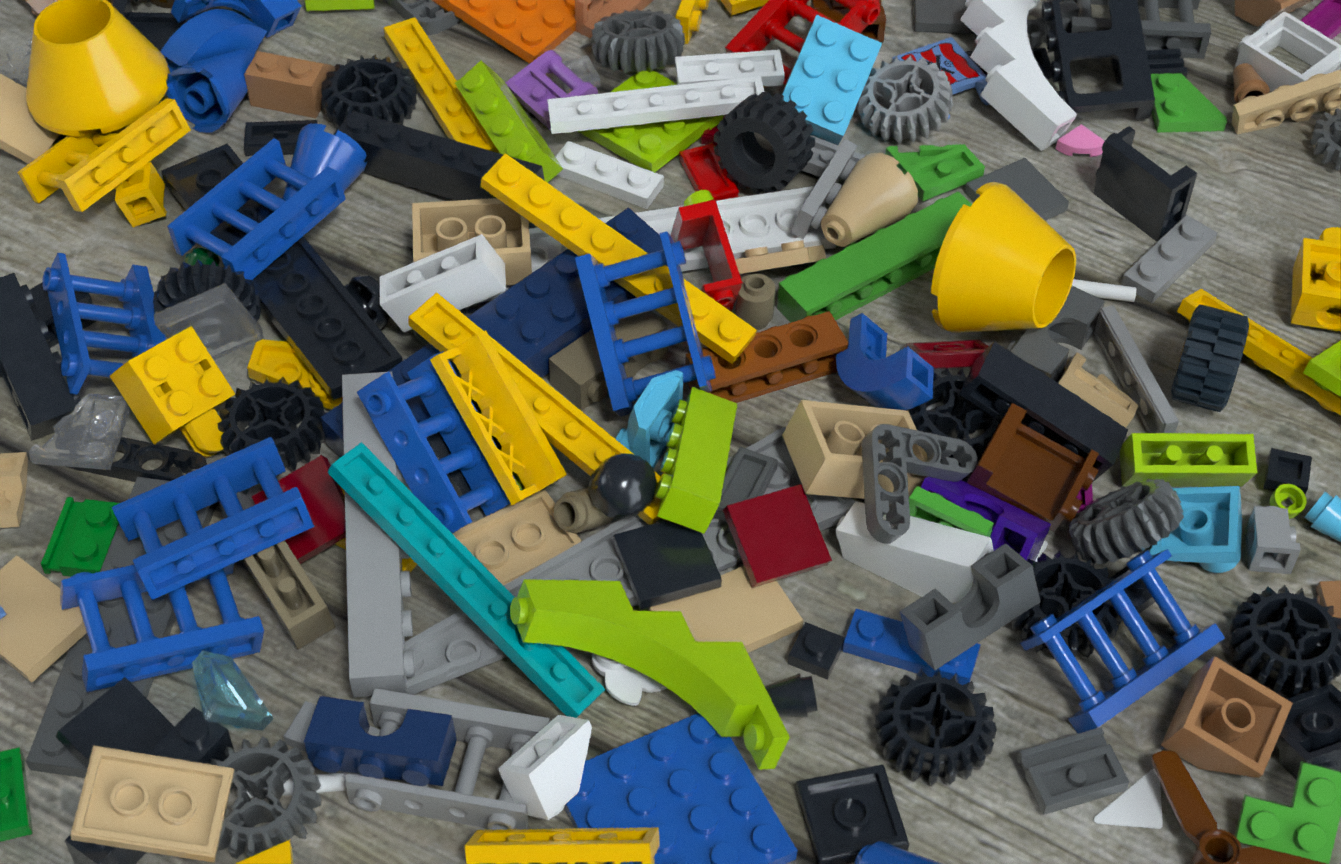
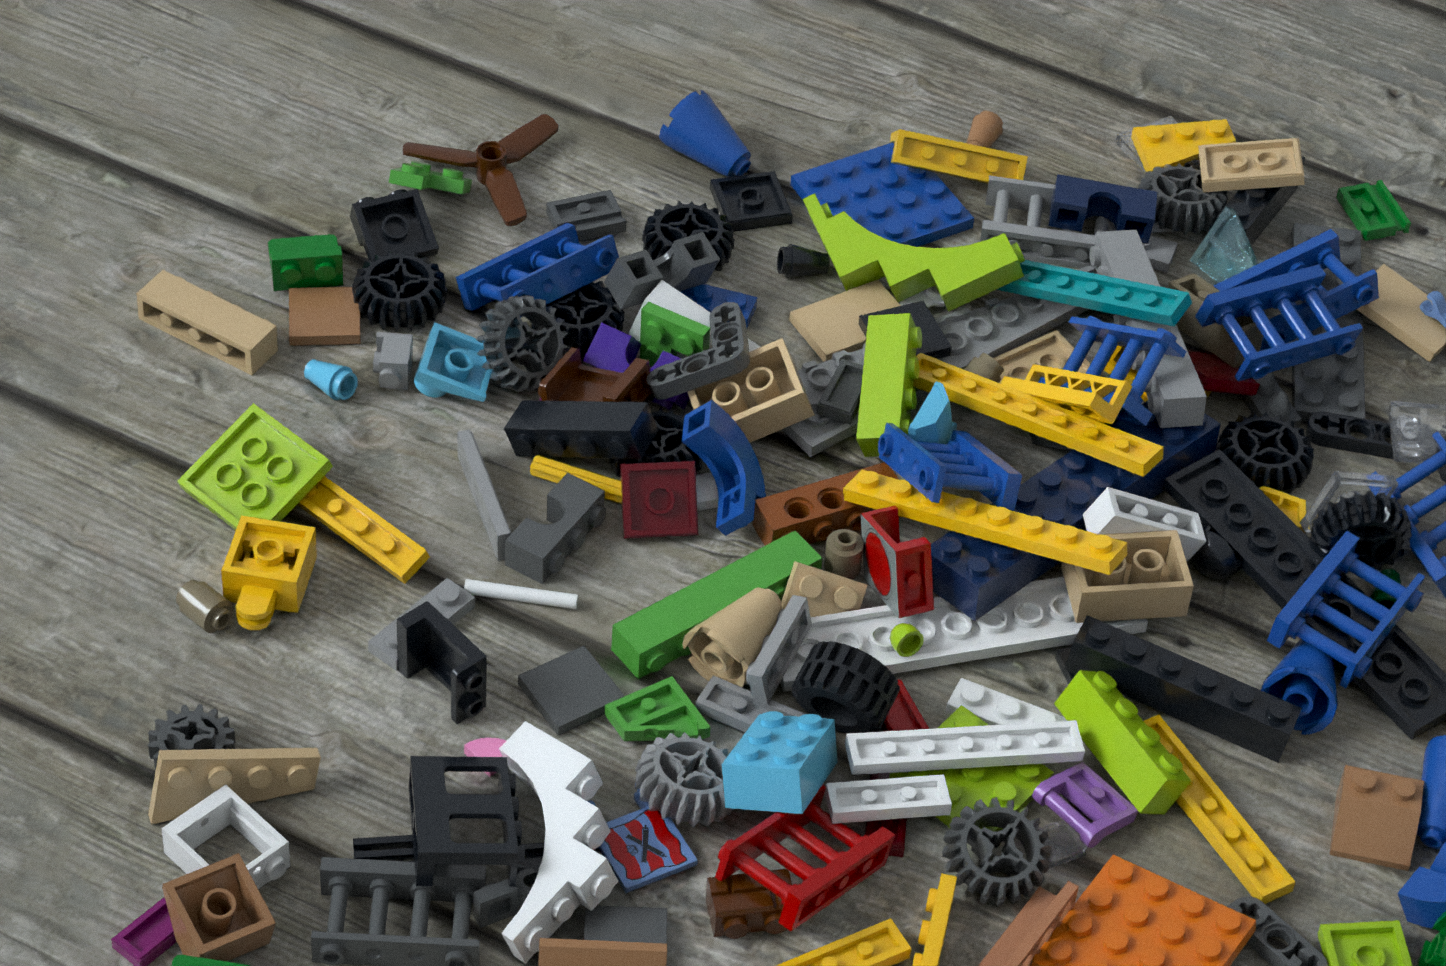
camera: 175 degrees right, 5 degrees down
green plate [41,497,119,577] -> none
black tile [55,677,175,768] -> none
yellow brick [110,326,235,458] -> none
black tile [244,120,318,156] -> none
black gear [321,54,417,129] -> none
white slope [498,715,592,820] -> none
black hair [588,453,658,518] -> none
dark red tile [723,484,832,588] -> none
black plate [788,622,845,680] -> none
yellow cone [931,182,1076,333] -> none
tan wing [1058,352,1138,428] -> none
white sticker [1094,769,1163,829] -> none
lime brick [1119,433,1257,487] -> none
bright green wing [1151,73,1227,132] -> none
medium nougat slope [1161,656,1293,778] -> none
black wheel [1171,304,1249,412] -> none
medium nougat cone [1233,63,1270,104] -> none
black plate [1263,448,1312,495] -> none
lime hinge [1269,484,1307,519] -> none

